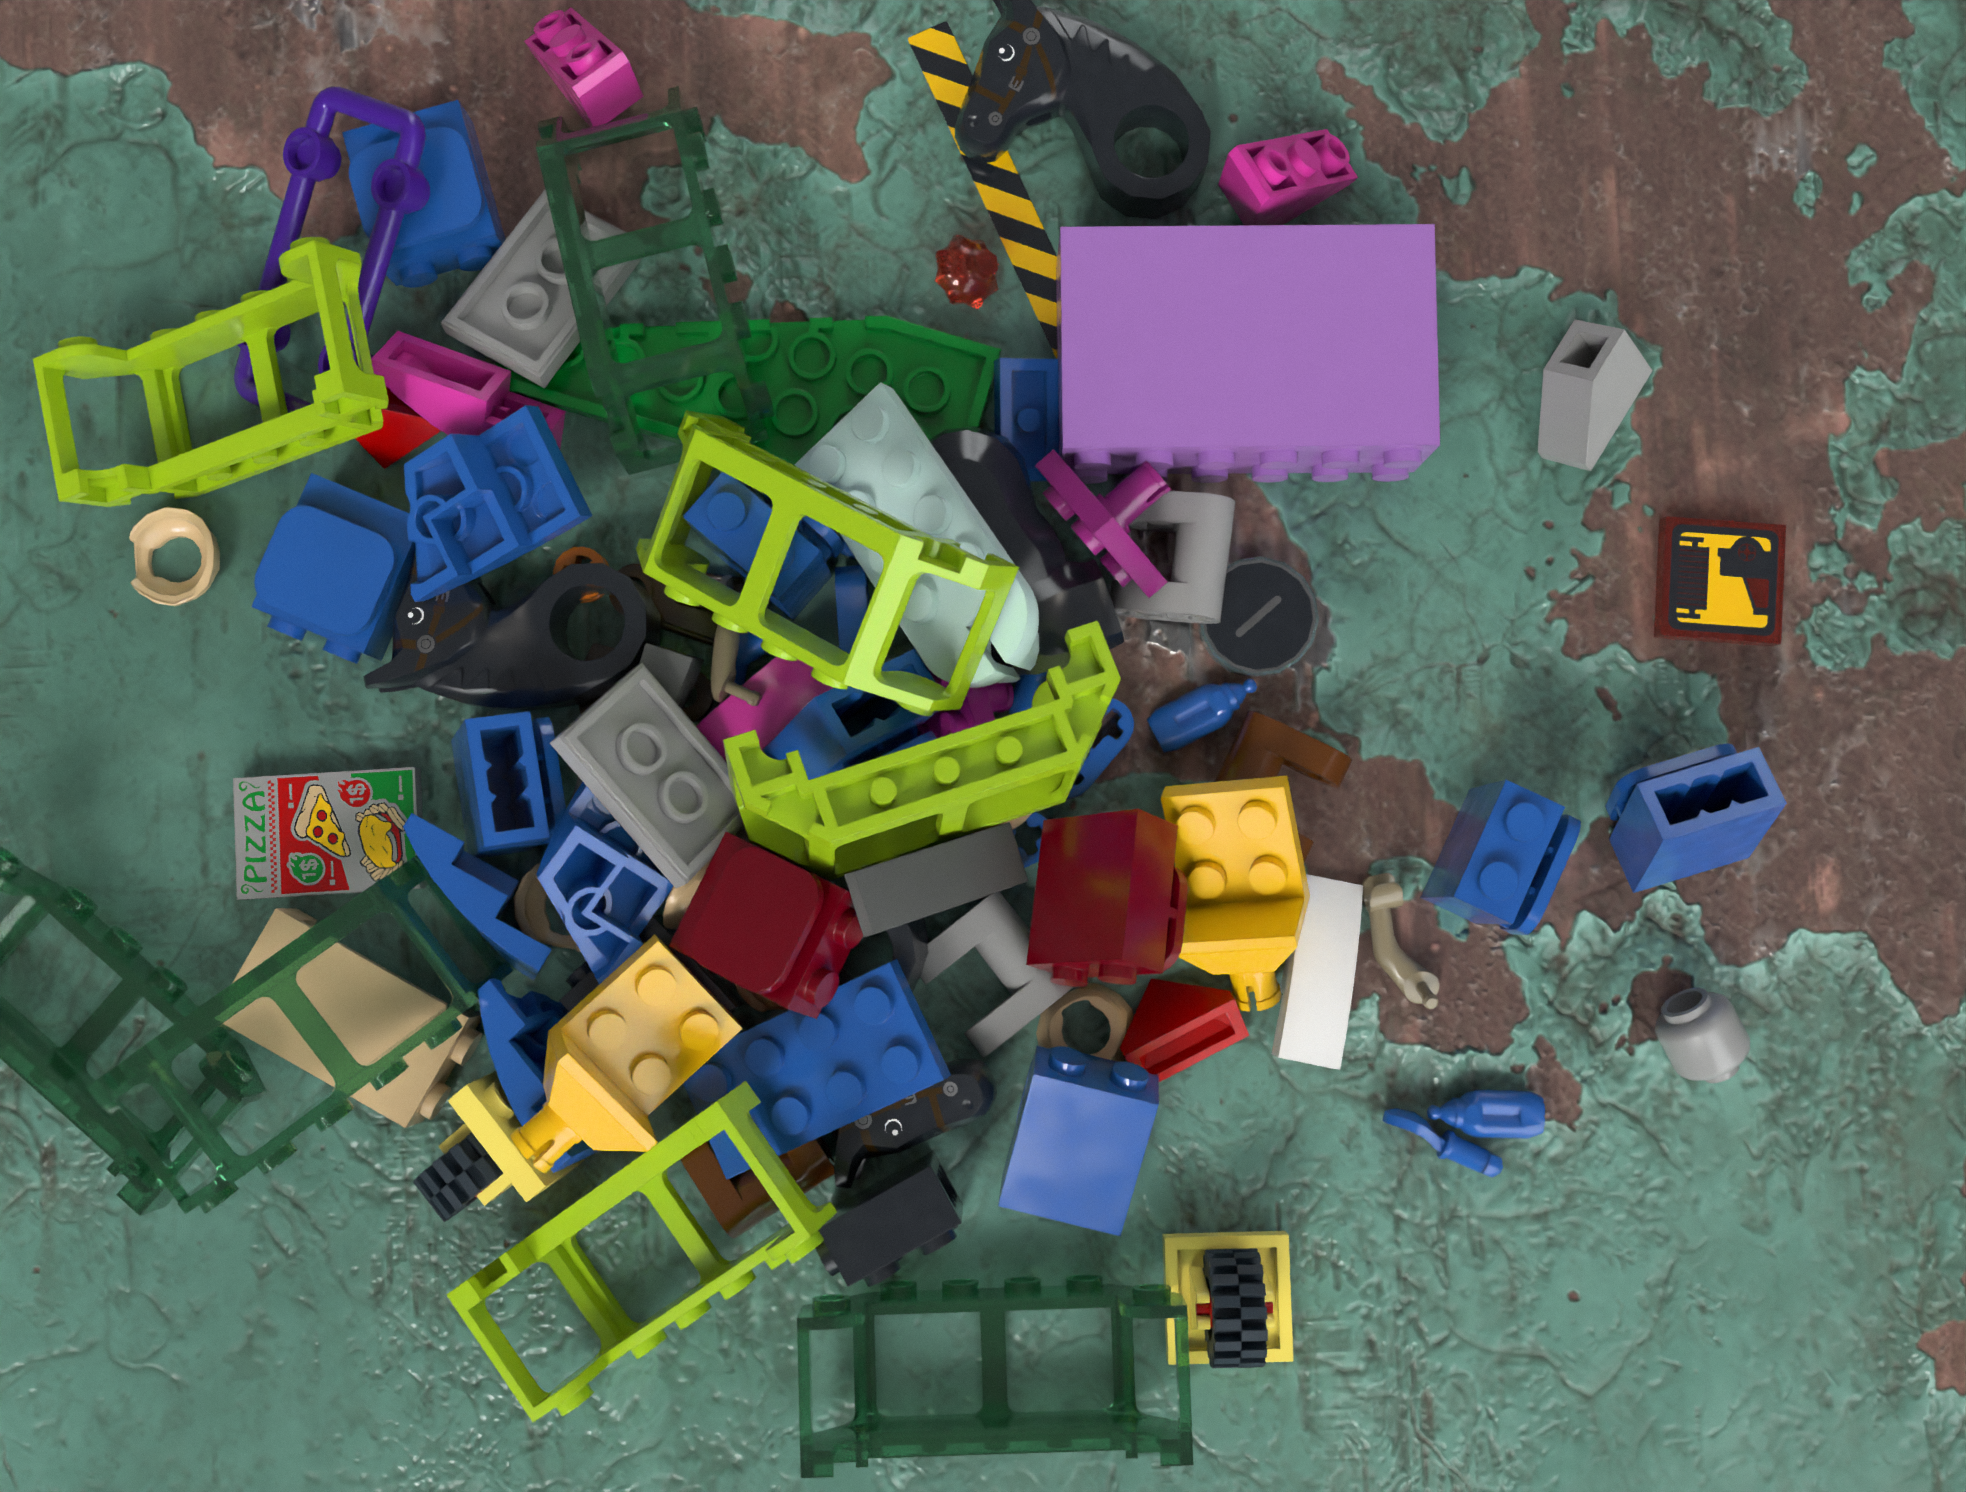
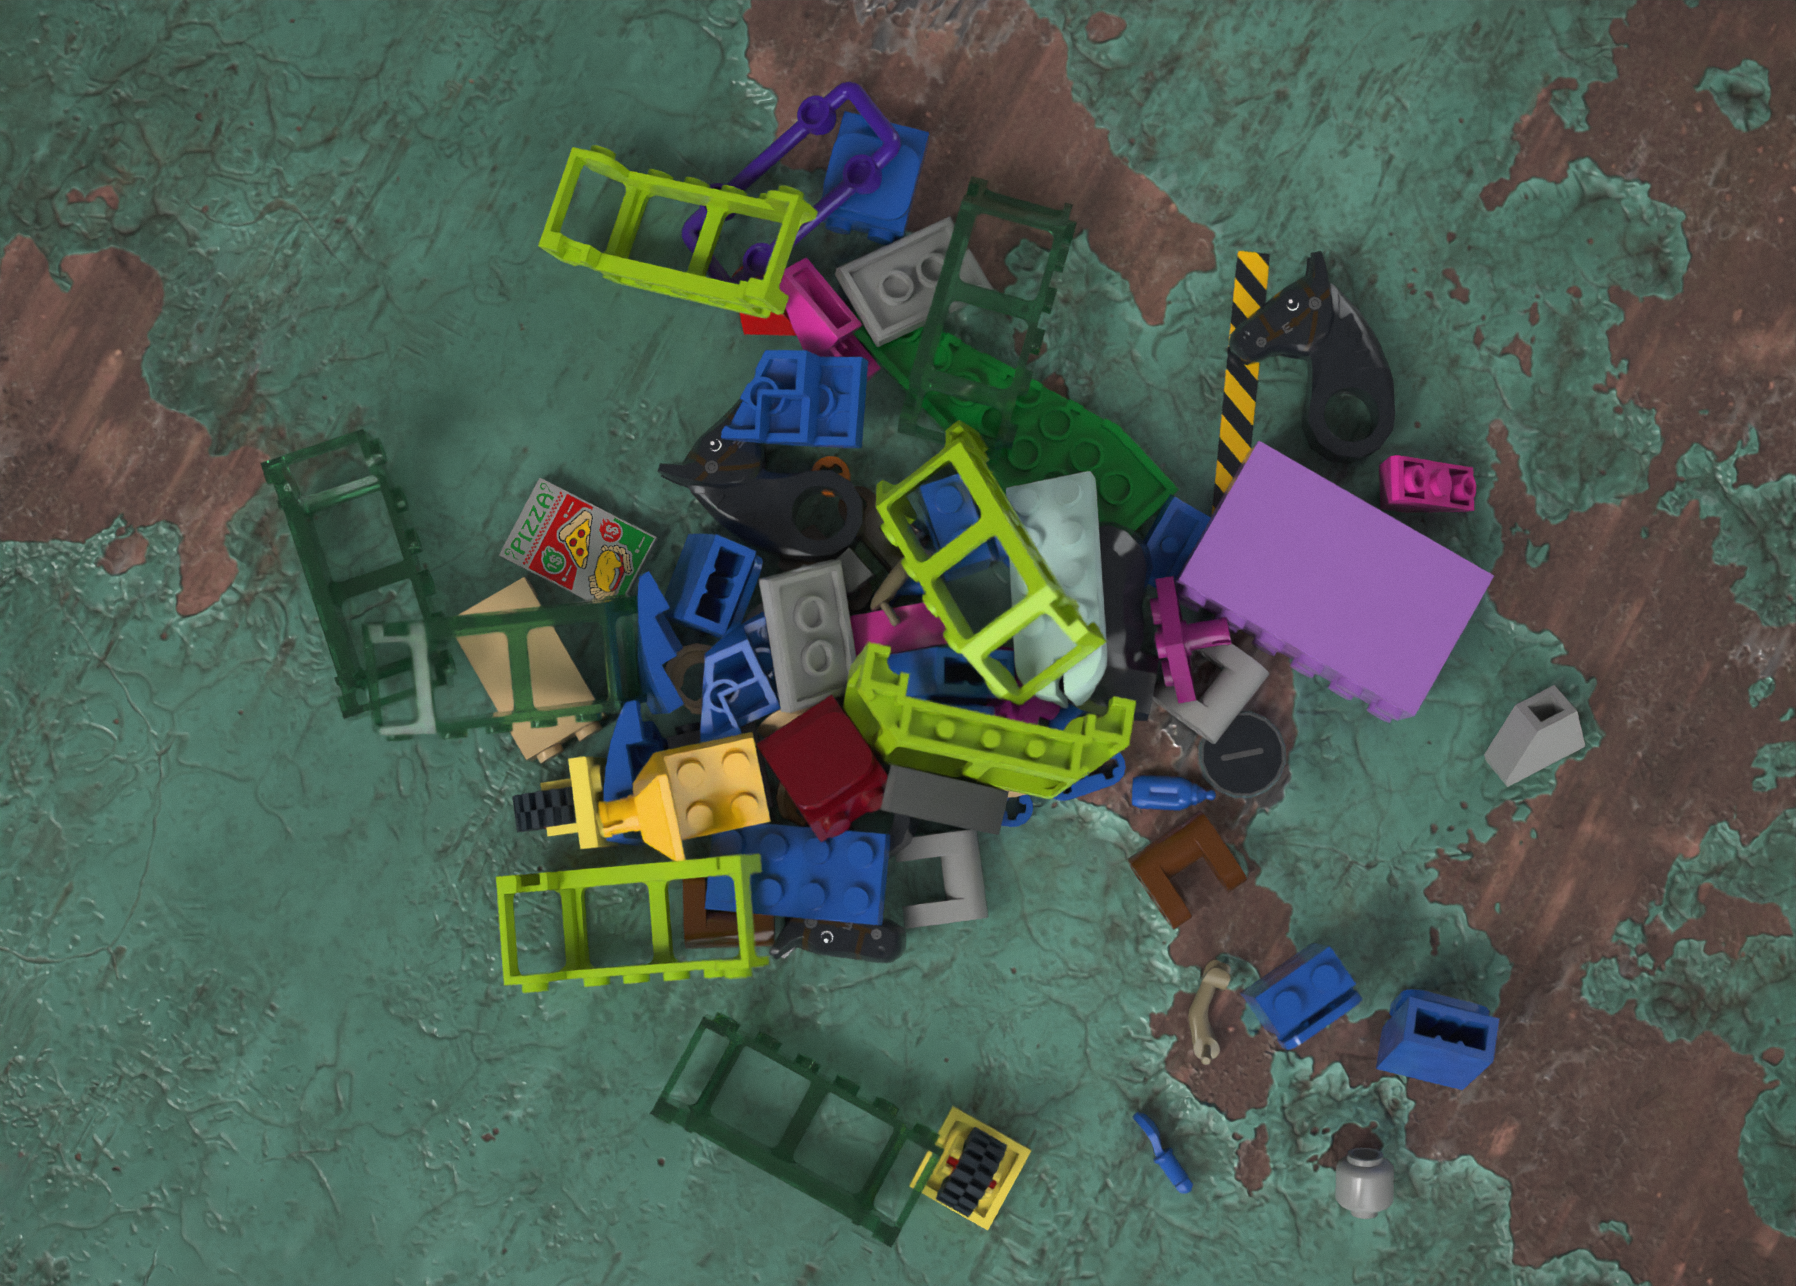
camera: 25 degrees right, 0 degrees up
tan piece [129,507,220,606] -> none
blue brick [251,473,416,664] -> none
dark pink slope [524,8,644,131] -> none
black brick [816,1151,963,1287] -> none
blue beam [835,565,869,654] -> none
clear red piece [934,235,999,310] -> none
brick [998,1046,1159,1236] -> none
dark red brick [1026,809,1188,987] -> none
tan piece [1036,983,1134,1062] -> none
red slope [1120,979,1249,1082] -> none
yellow plate [1161,776,1310,1012] -> none
white slope [1271,874,1363,1070] -> none
blue piece [1427,1090,1545,1139] -> none
tile [1654,516,1786,647] -> none

